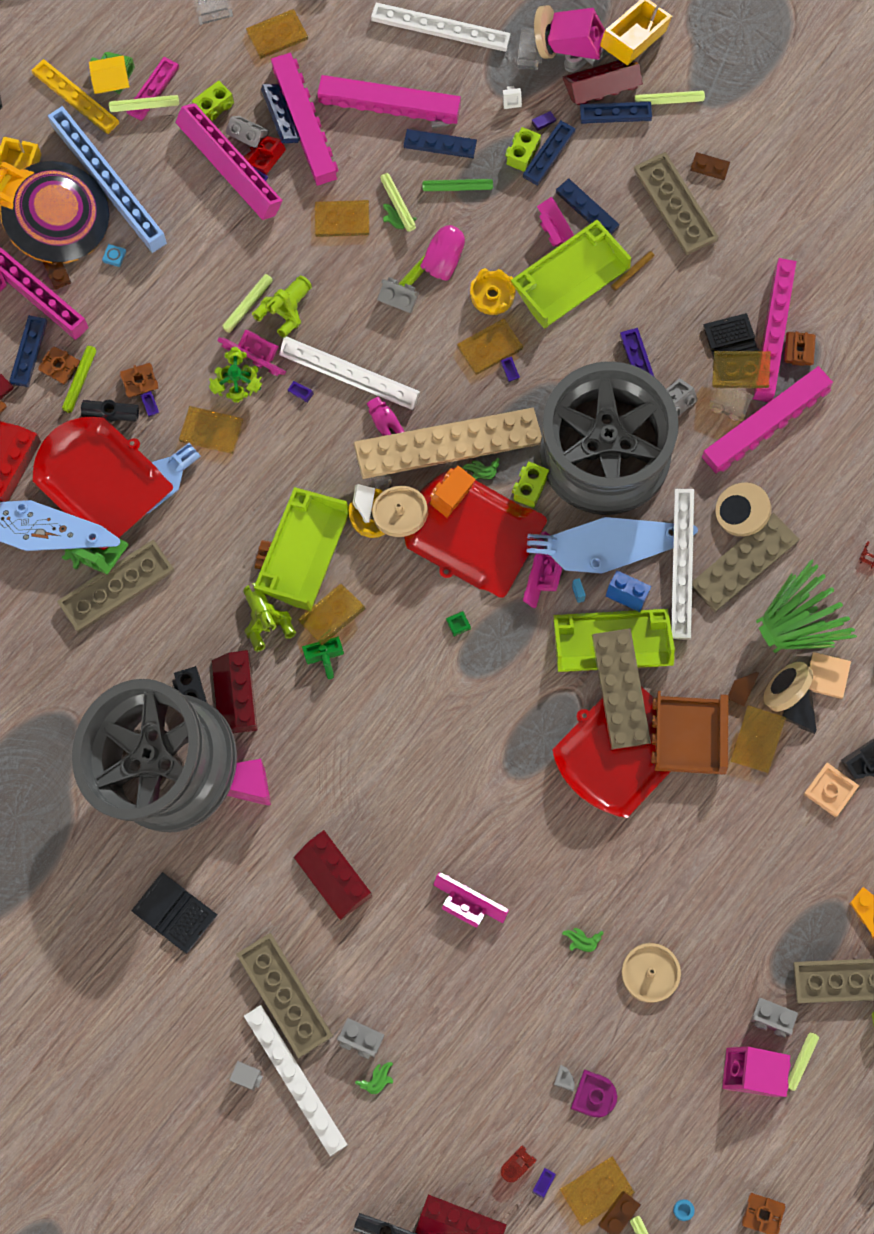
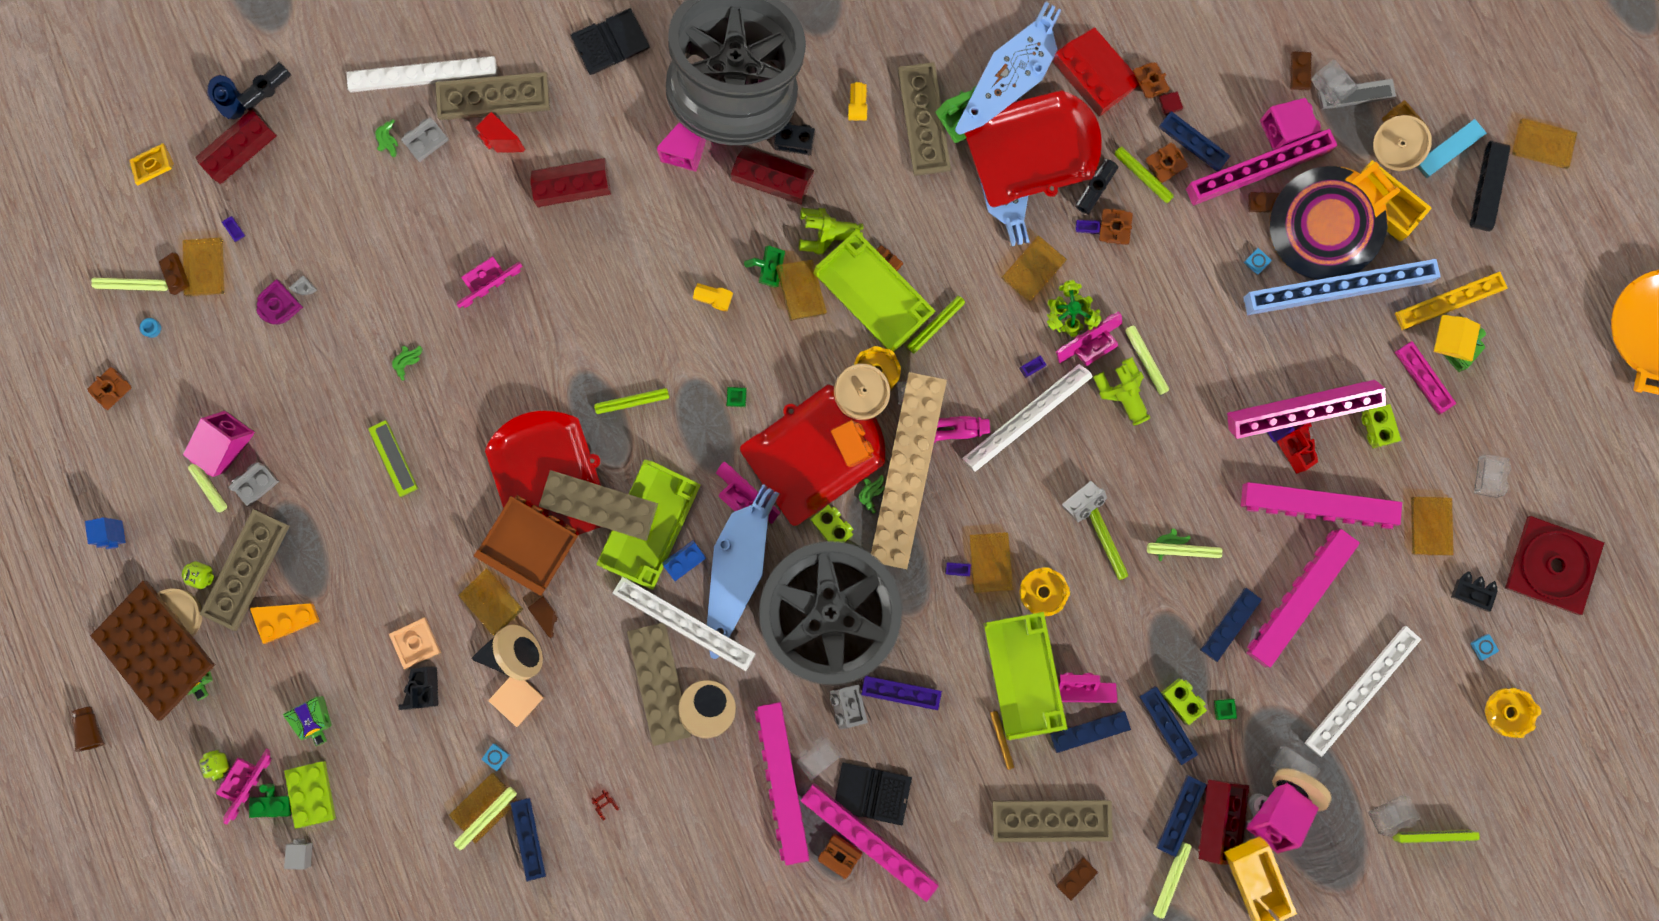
camera: 115 degrees right, 10 degrees up
yellowish green axle [109,95,179,112] -> none
light grey bracket [225,116,270,148] -> none
light grey brick [230,1061,263,1091] -> none
dark blue plate [261,84,300,143] -> none
clear yellow tile [315,200,370,237] -> none
white tile [352,484,375,523] -> none
dark pink hair [420,225,465,281] -> none
bright green axle [422,179,493,191] -> none
clear red plate [501,1145,537,1183] -> none
white tile [503,86,522,109] -> none
dark purple piece [532,111,556,131] -> none
dark azure tile [572,578,586,603] -> none
tan piece [622,943,681,1003] -> none
clear yellow tile [712,351,771,388] -> none
bright green plant [756,559,857,653] -> none
none -> tile [368,420,419,497]
none -> red slope [475,112,526,153]
none -> lime axle [594,388,669,414]
none -> yellow piece [693,283,733,311]
none -> yellow piece [848,82,867,121]
none -> lime axle [907,296,965,354]
none -> green tile [1214,699,1237,720]

